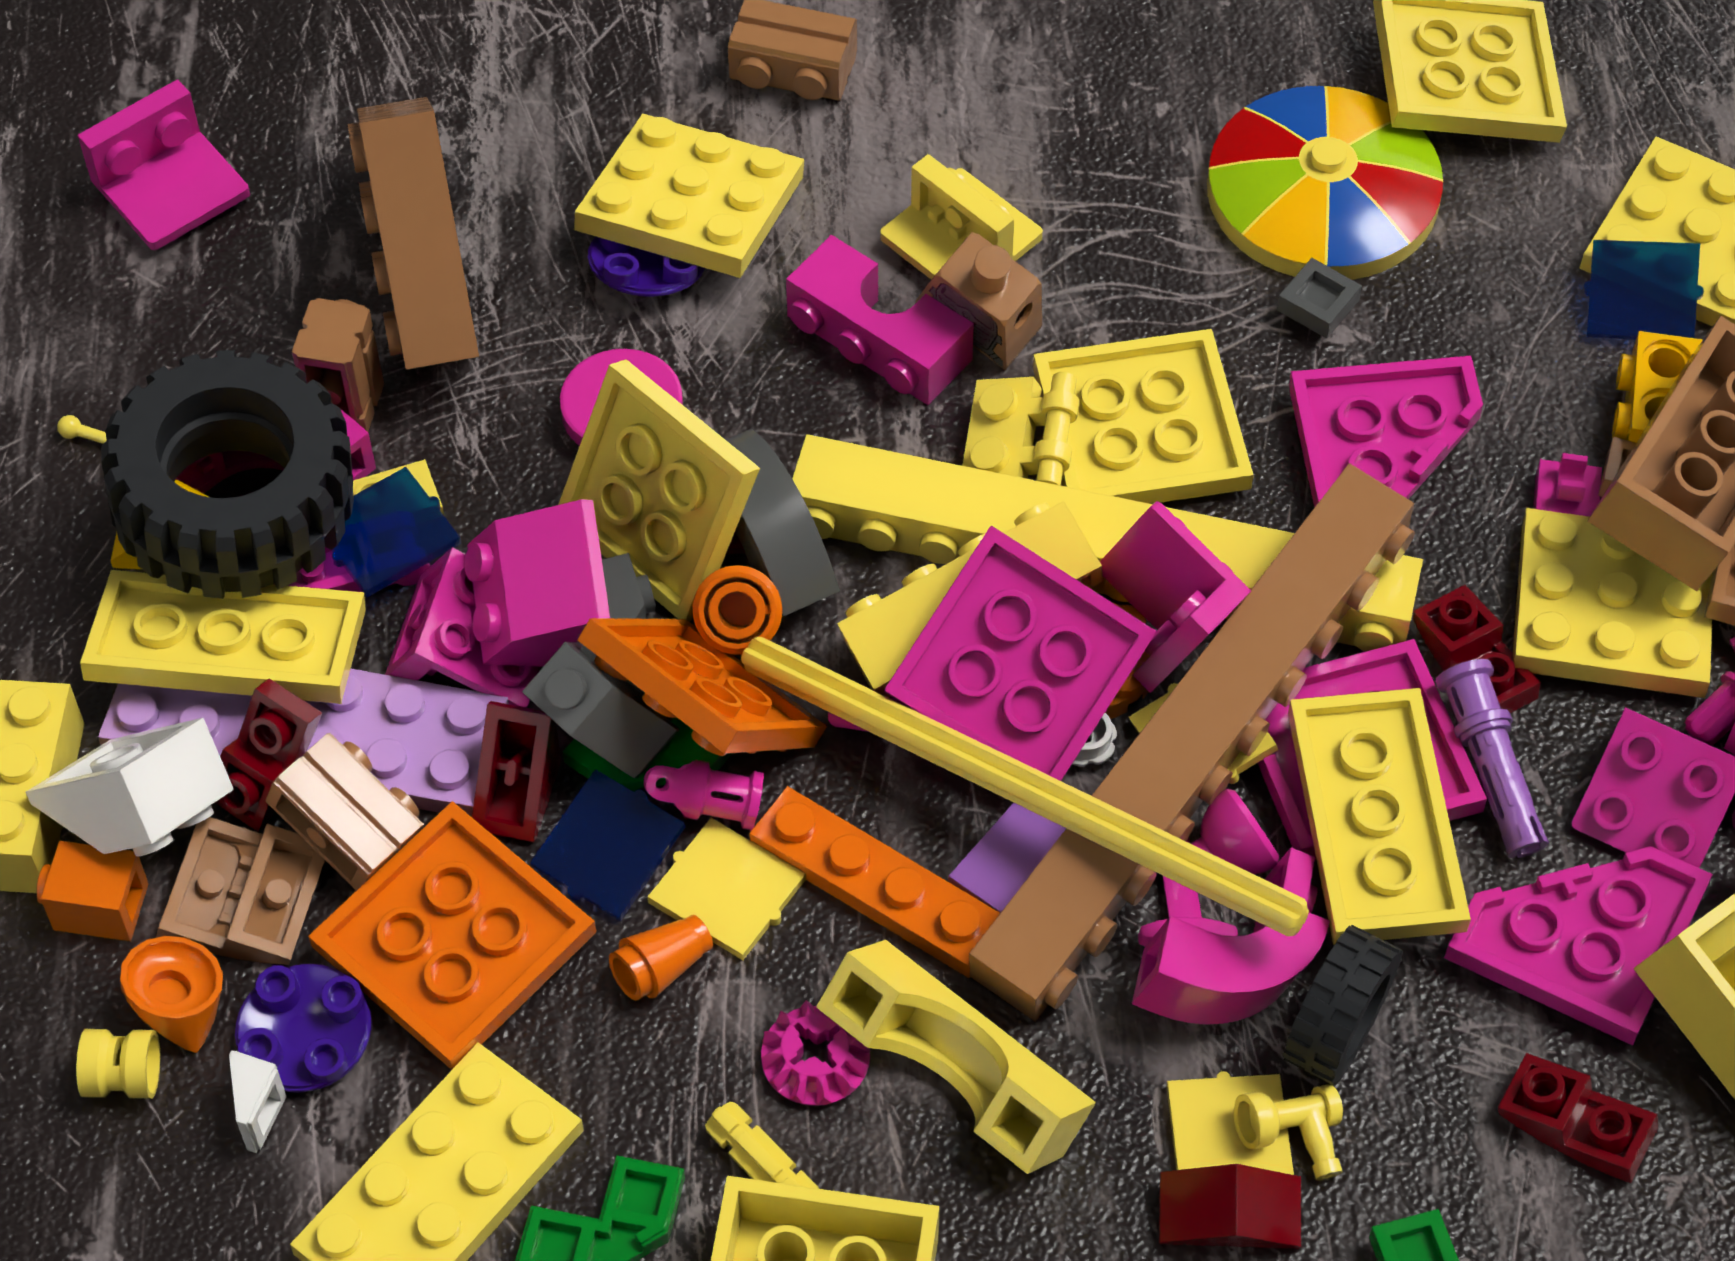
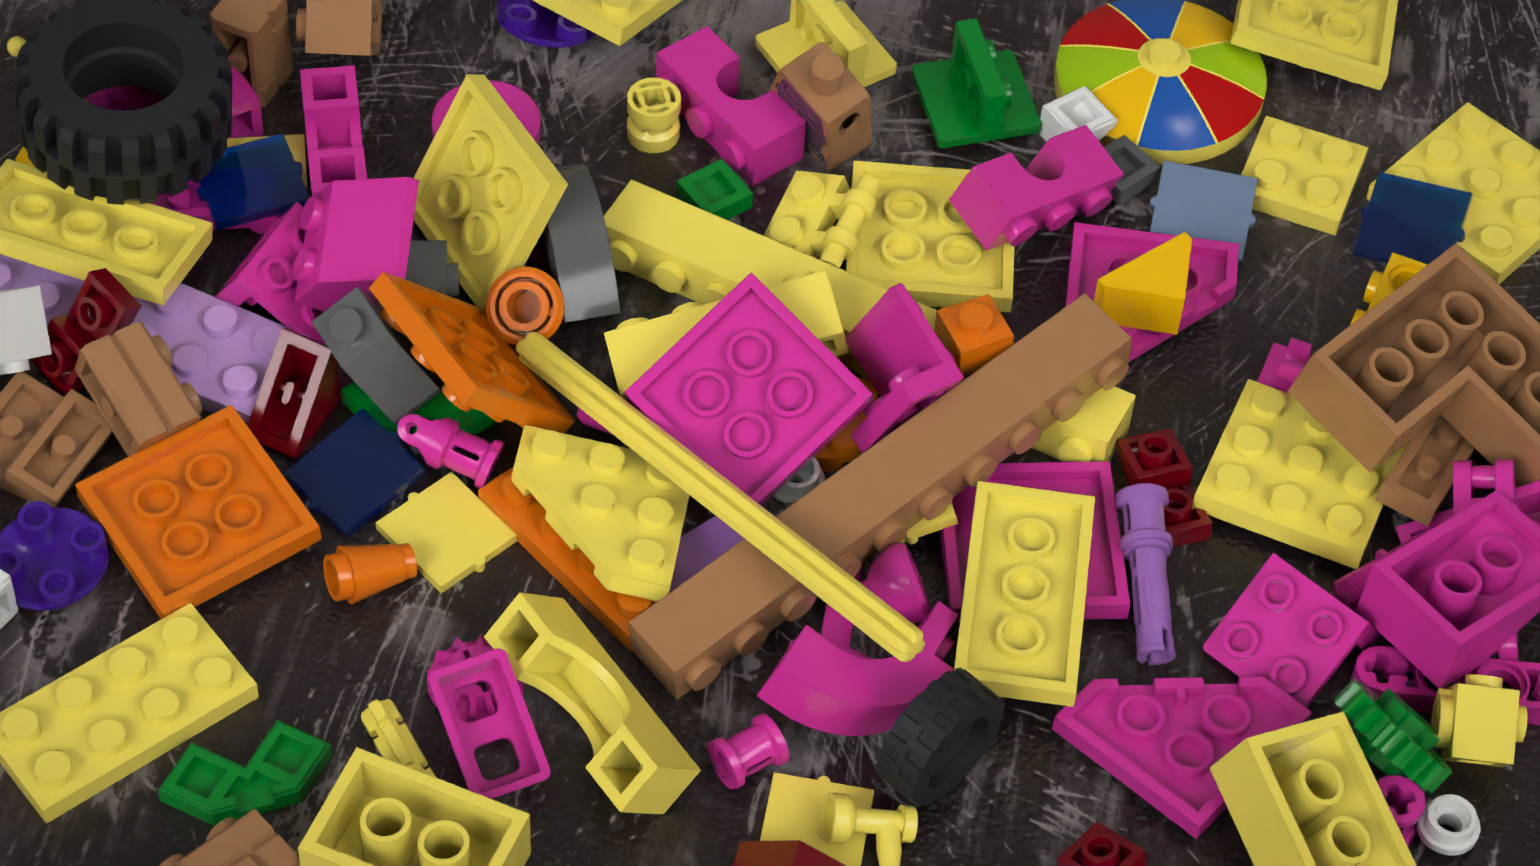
camera: 10 degrees right, 5 degrees down
none -> dark pink arch [300,65,367,197]
none -> dark pink piece [428,648,551,799]
none -> light yellow plate [511,425,689,601]
none -> light yellow wheel [627,78,681,153]
none -> green plate [676,159,753,220]
none -> dark pink bush [707,713,789,790]
none -> green bracket [911,18,1042,148]
none -> orange brick [934,294,1014,383]
none -> dark pink arch [949,125,1124,251]
none -> white slope [1039,86,1118,142]
none -> yellow slope [1094,232,1192,335]
none -> sand blue piece [1149,161,1258,264]
none -> light yellow plate [1241,116,1369,236]

